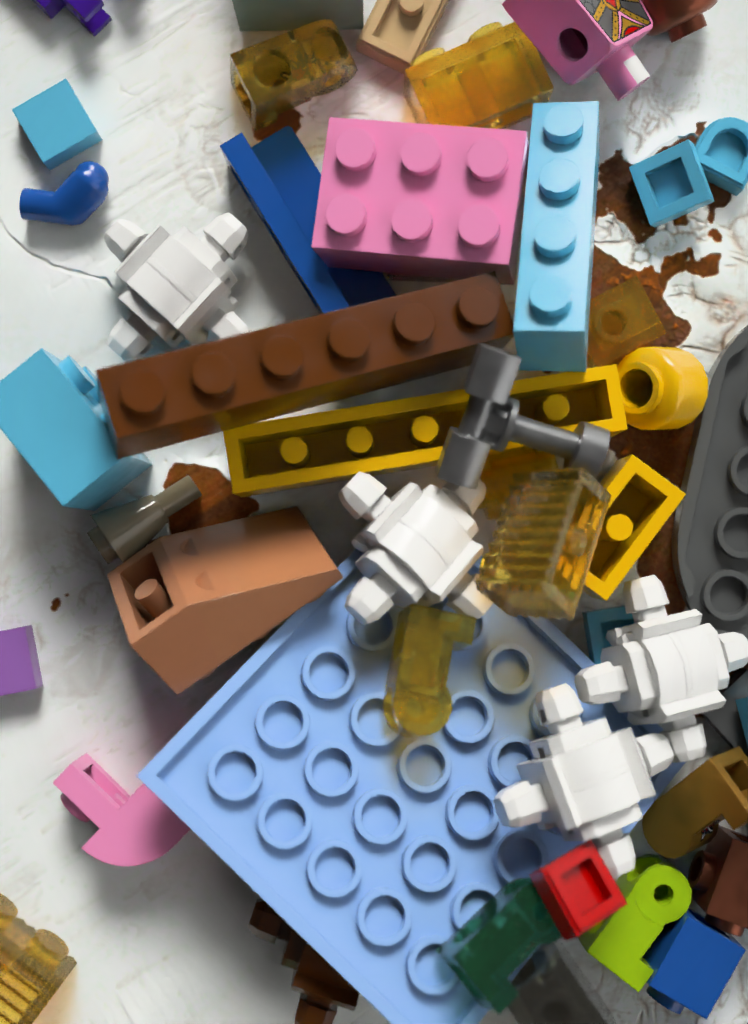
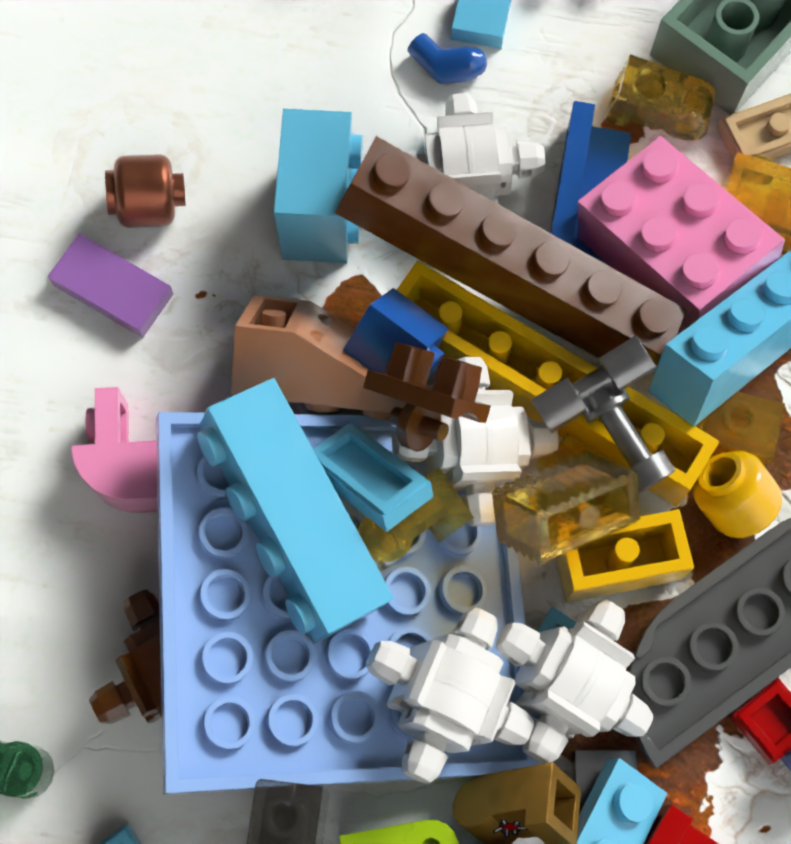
camera: 40 degrees right, 15 degrees down
dark tan cone [87,475,202,564] -> none
clear green leg [436,877,562,1014] -> none
red tile [529,839,627,941] -> none
none -> medium azure brick [197,378,394,644]
none -> medium azure tile [313,423,433,532]
none -> blue brick [343,288,449,378]
none -> reddish brown hips [363,342,491,452]

